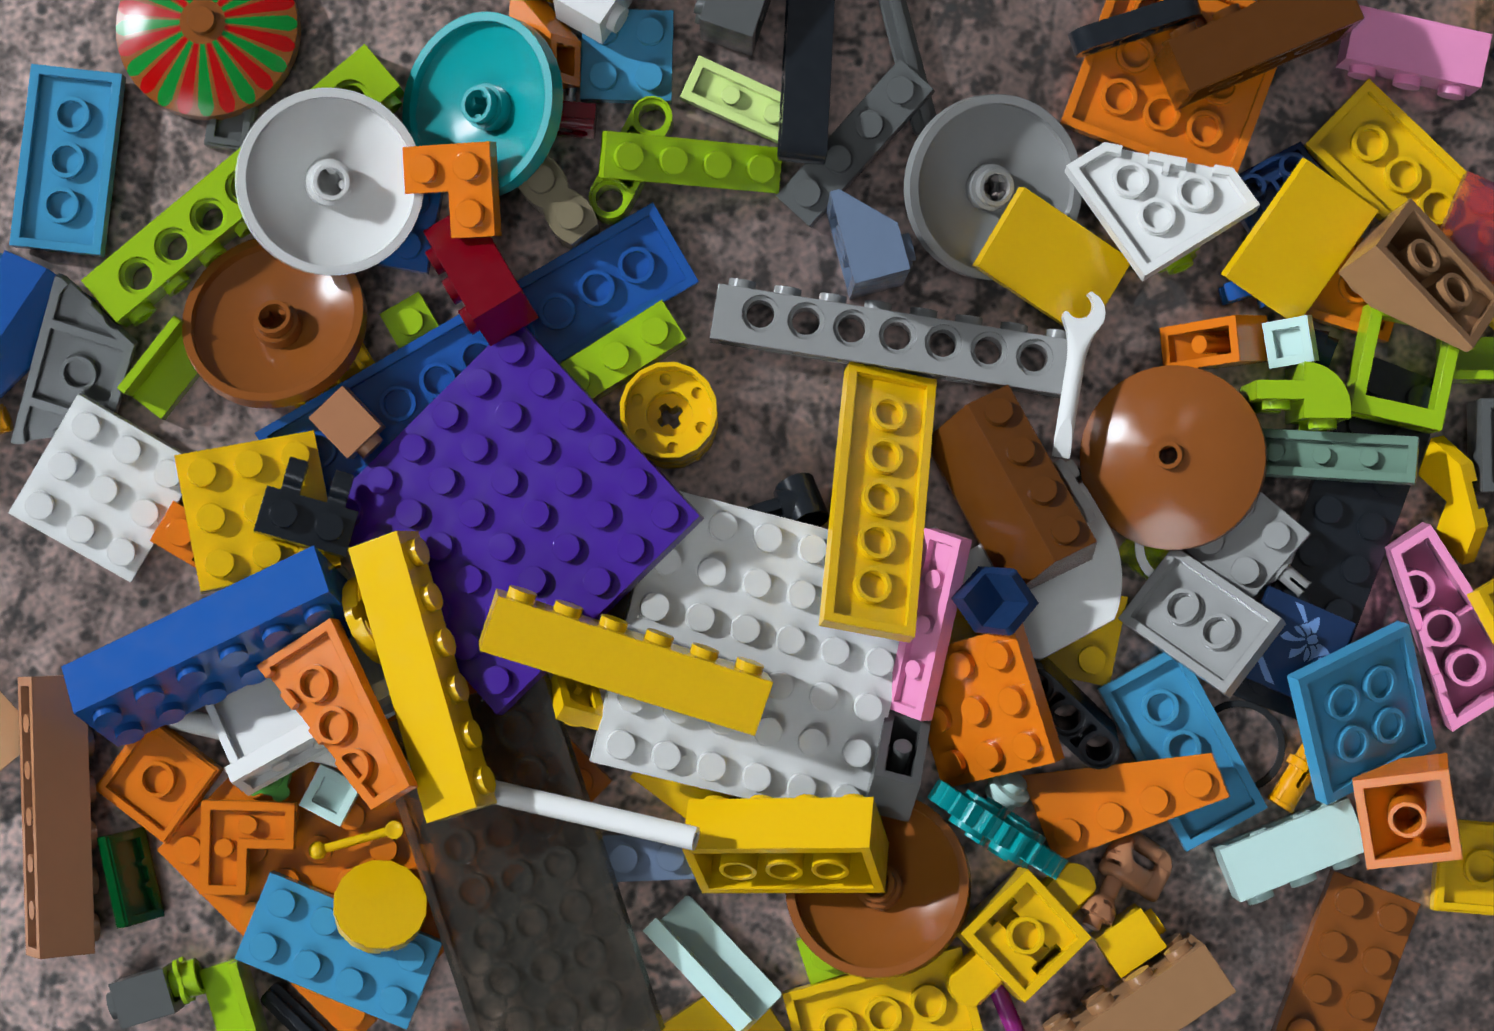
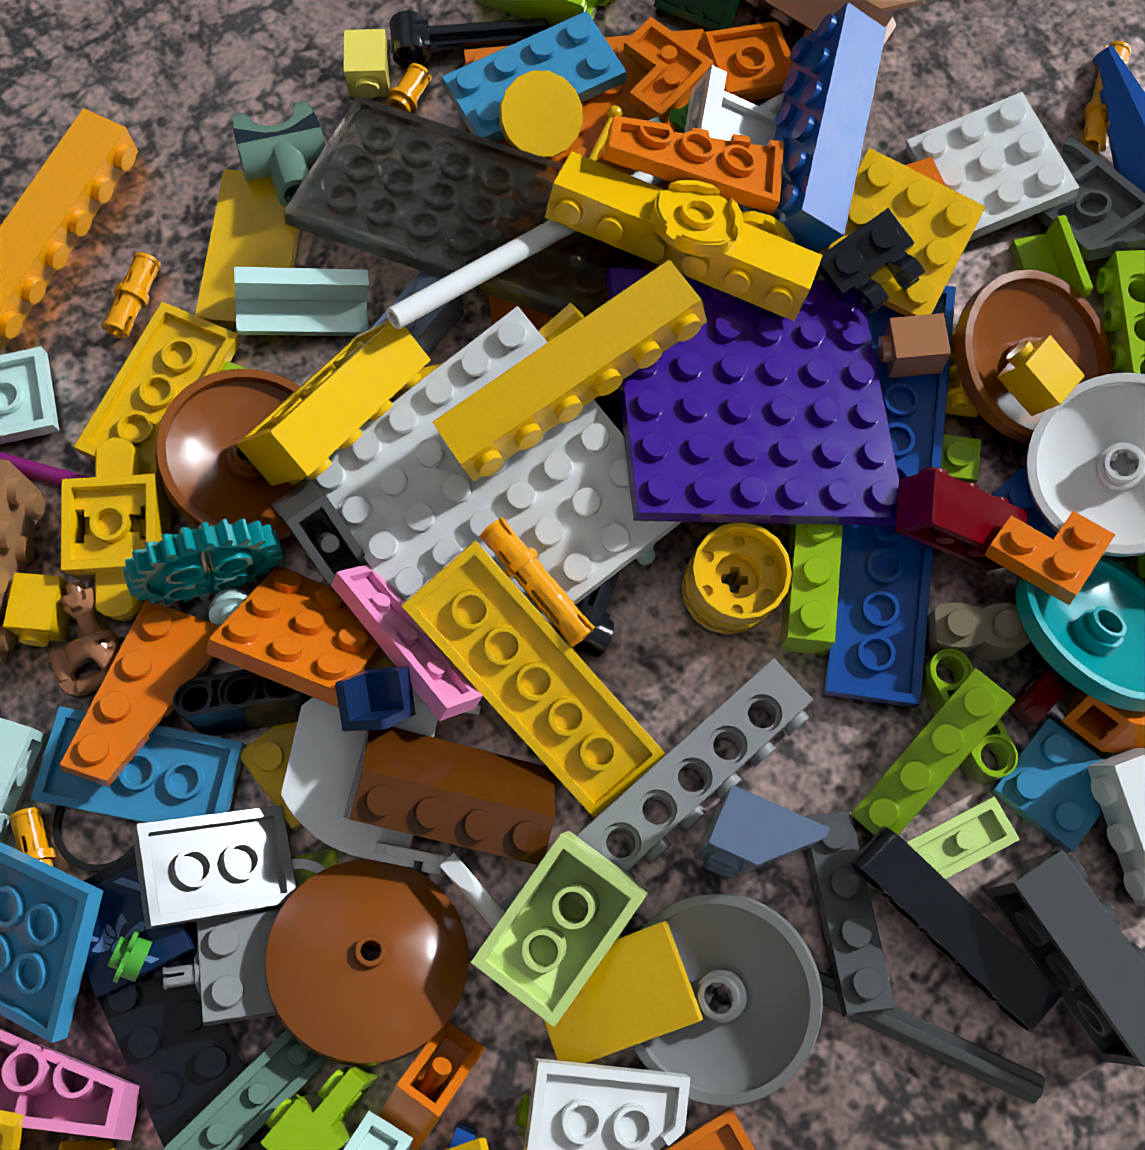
camera: 125 degrees right, 15 degrees down
none -> bright green plate [107,929,152,983]
none -> yellowish green slope [471,831,650,1027]
none -> light orange pin [479,517,595,648]
none -> yellow tile [651,180,744,257]
none -> yellow brick [997,335,1085,416]

